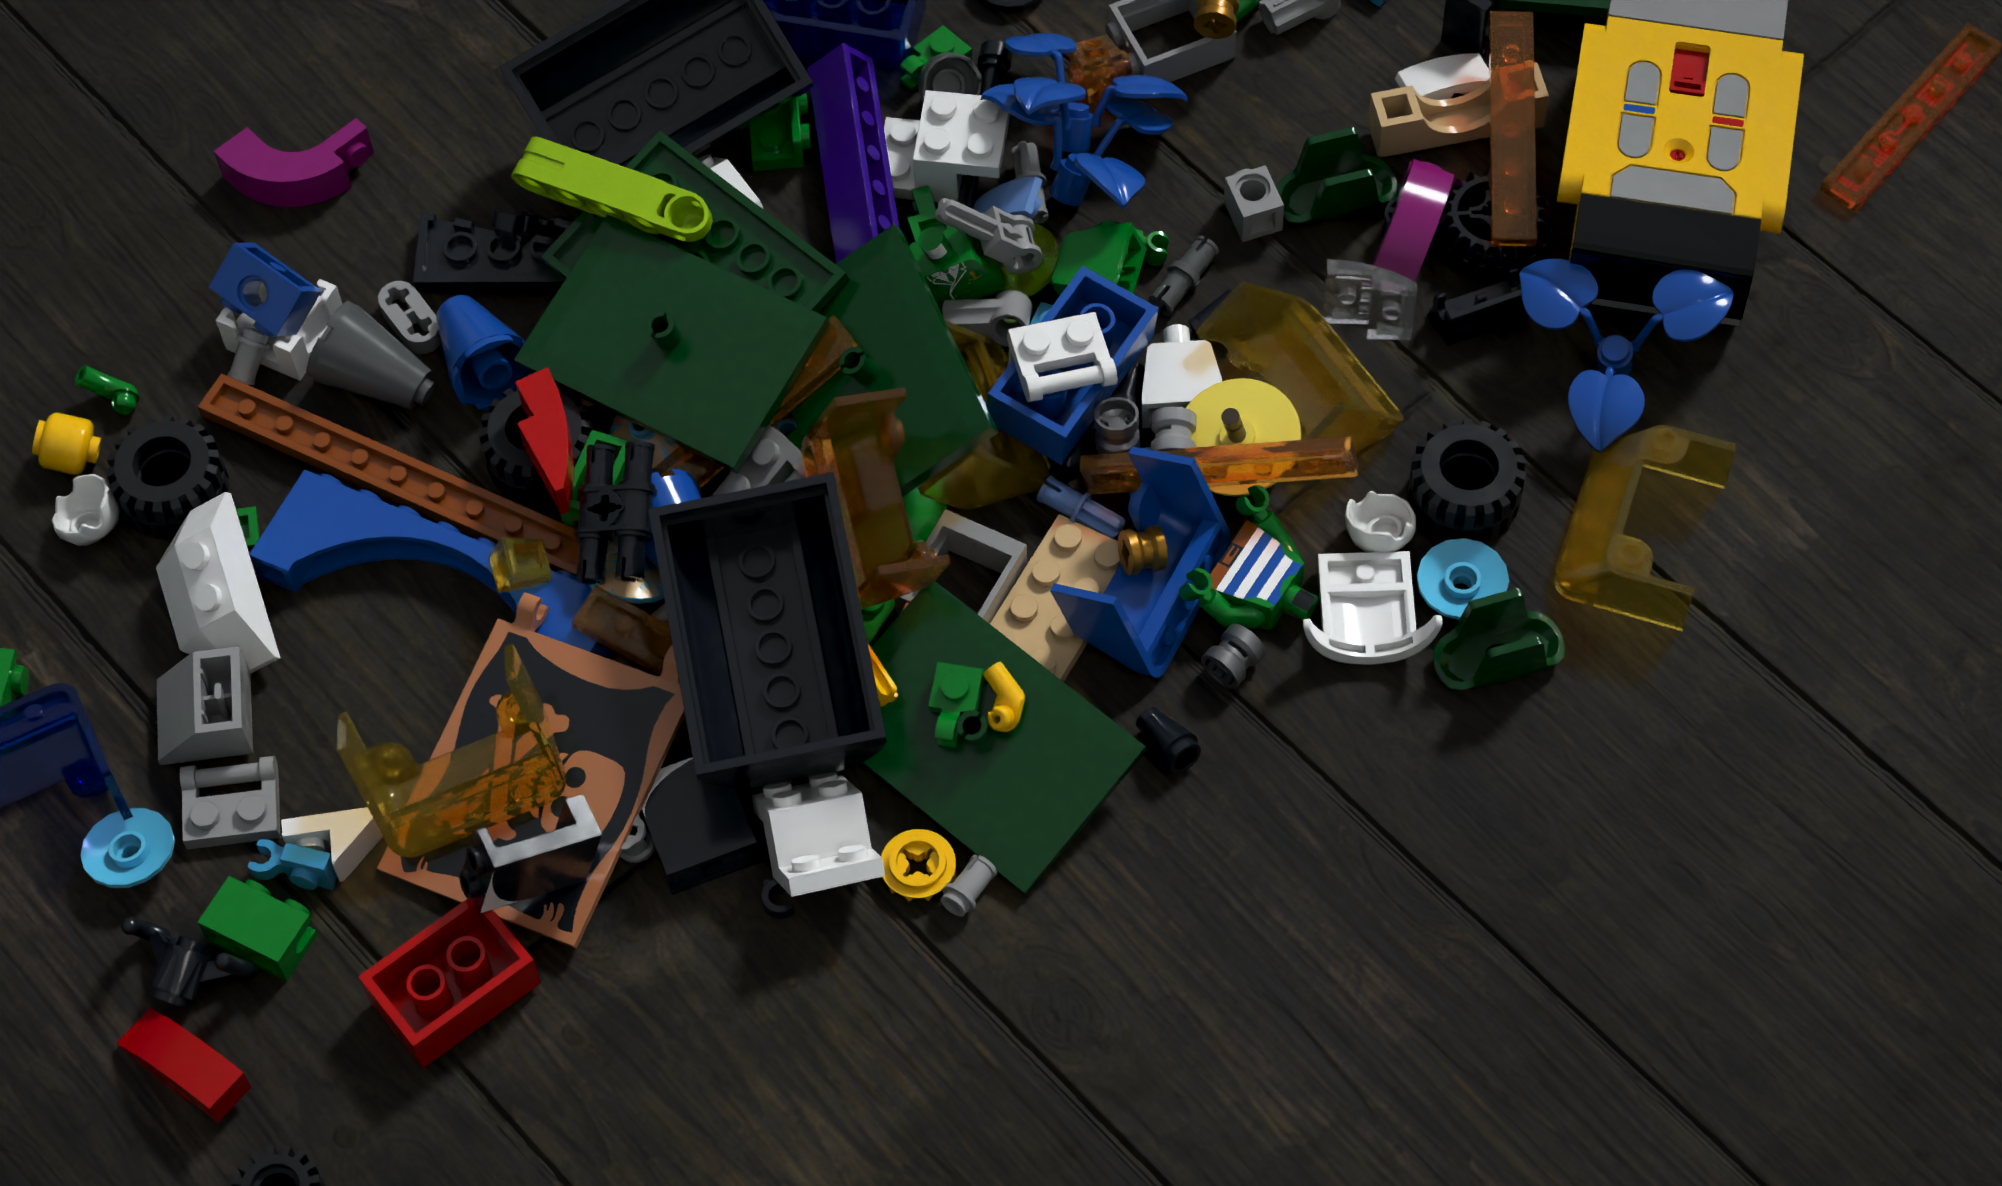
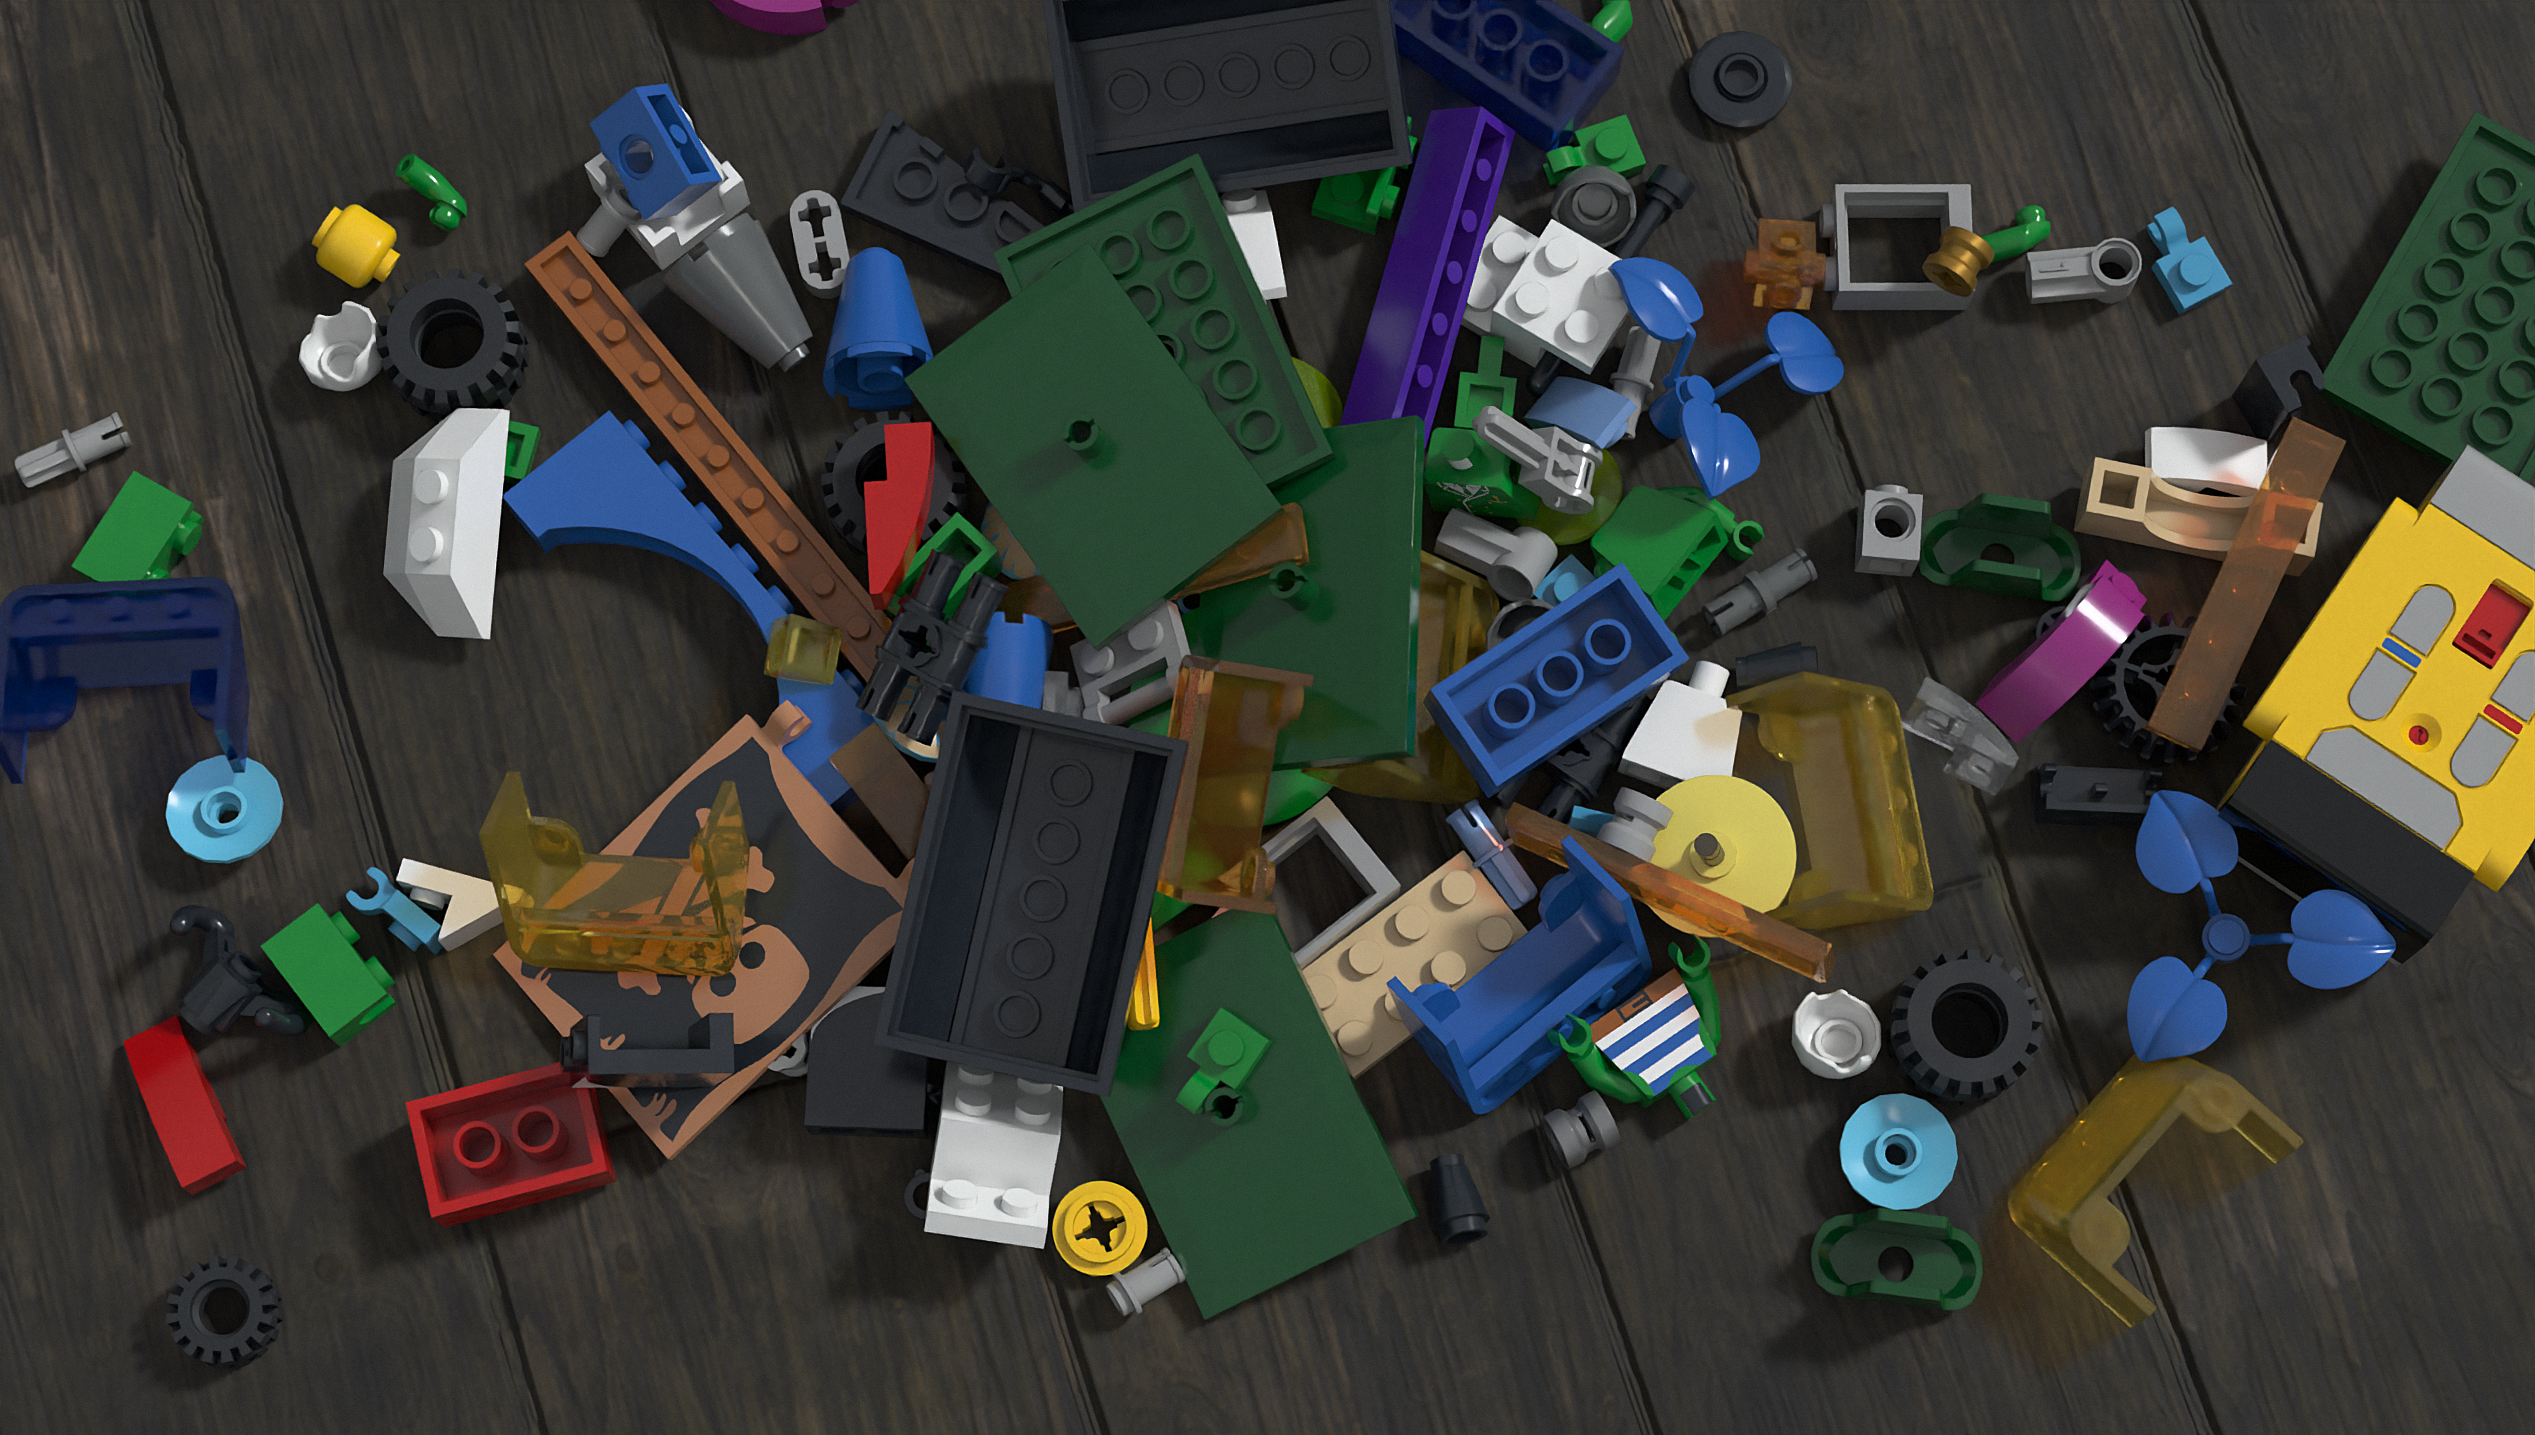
camera: 20 degrees right, 15 degrees up
light grey slope [157,646,253,765] -> none
light grey plate [180,756,281,849] -> none
lime piece [511,136,713,242] -> none
yellow arm [983,661,1025,732] -> none
blue plant [1005,33,1188,153] -> none
white plate [1007,312,1118,402] -> none
flat silver wheel [1094,397,1140,461] -> none
pearl gold wheel [1118,525,1168,576] -> none
white piece [1303,551,1442,665] -> none

